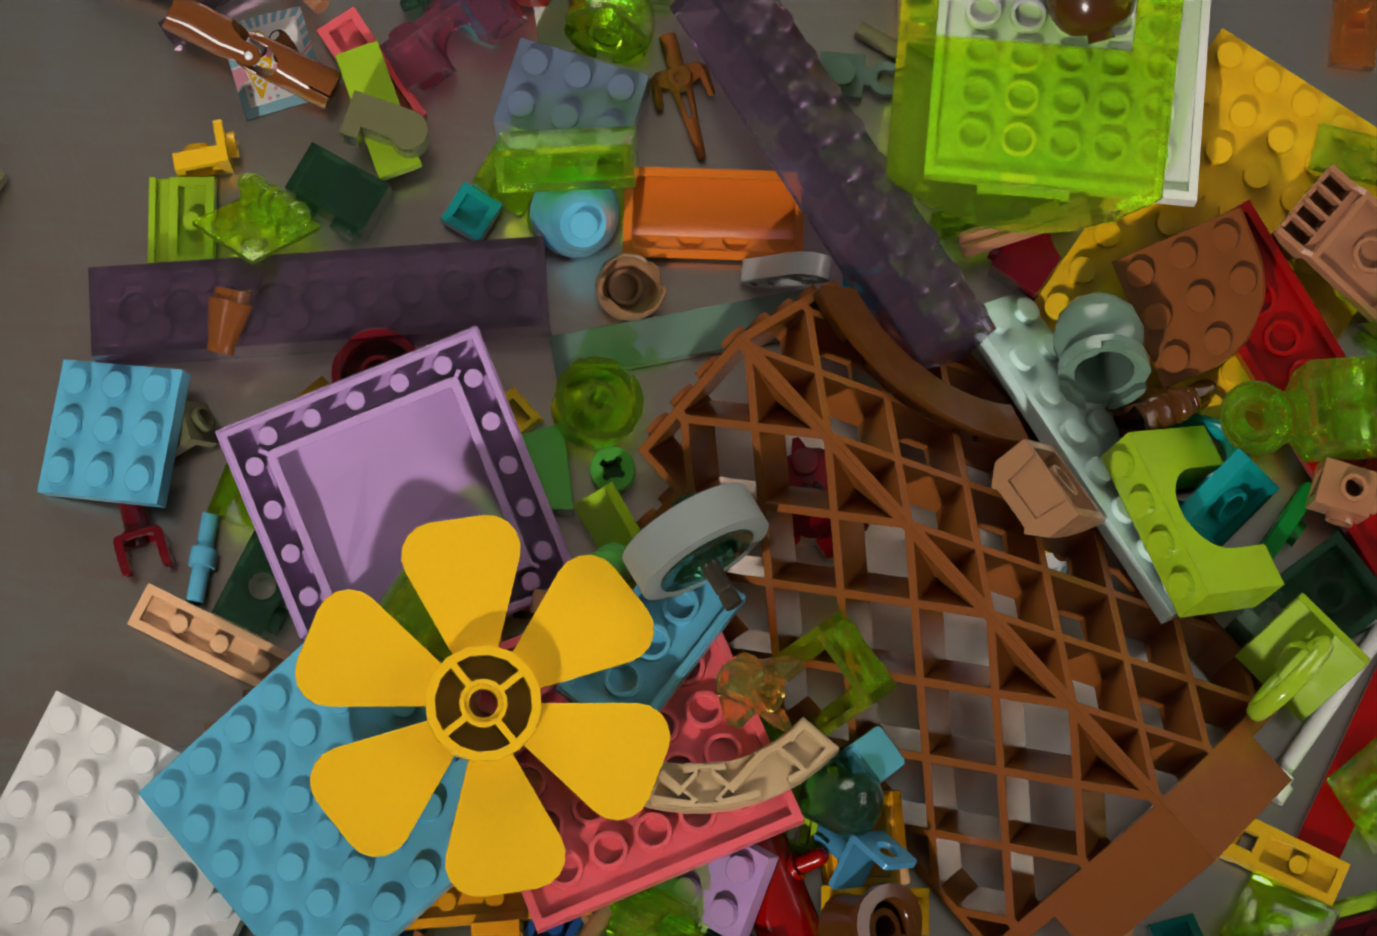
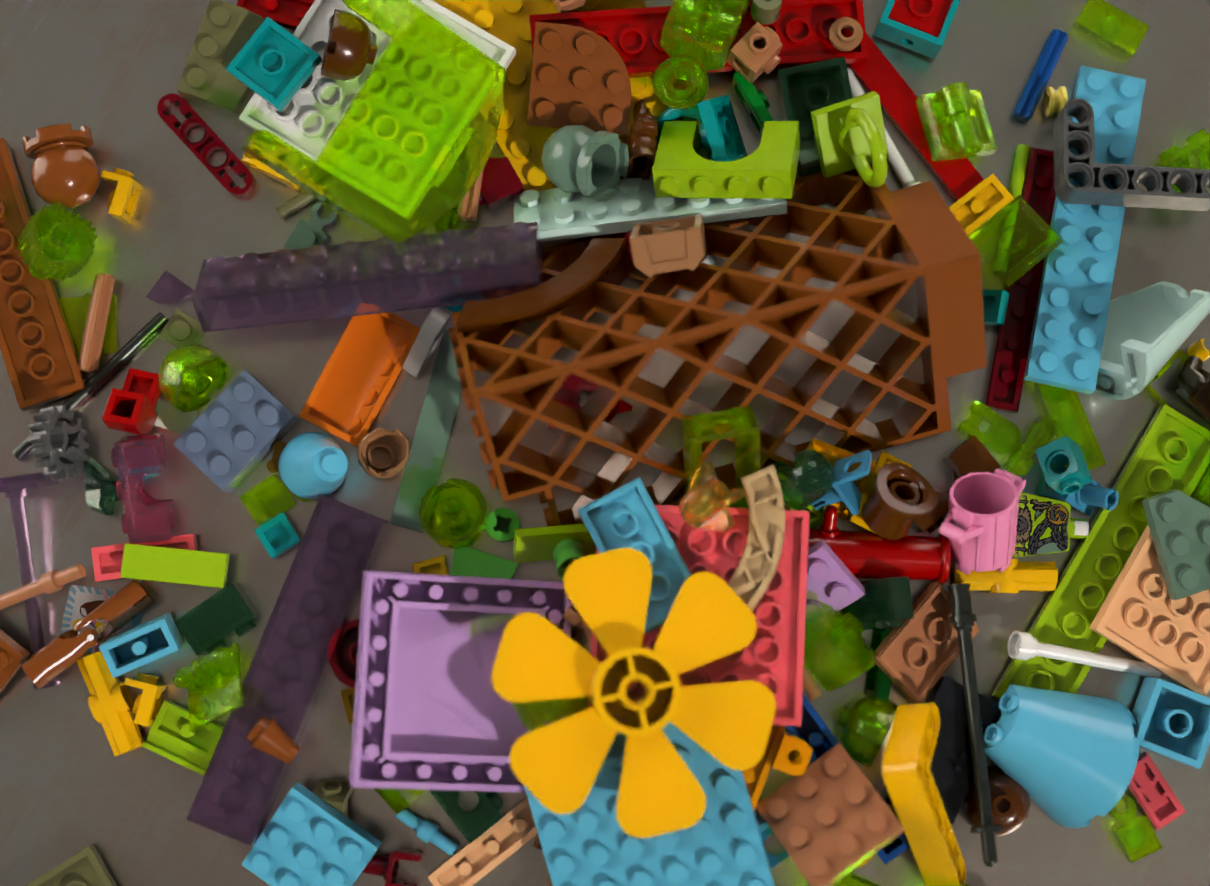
camera: 65 degrees left, 5 degrees up
olive leg [339,91,431,158] -> none
clear neon green brick [494,126,640,193] -> none
light grey wheel [622,483,769,611] -> none
dark orange piece [650,32,716,160] -> none
medium azure slope [839,726,905,790] -> none
none -> yellow piece [77,651,144,757]
none -> medium azure brick [99,612,184,678]

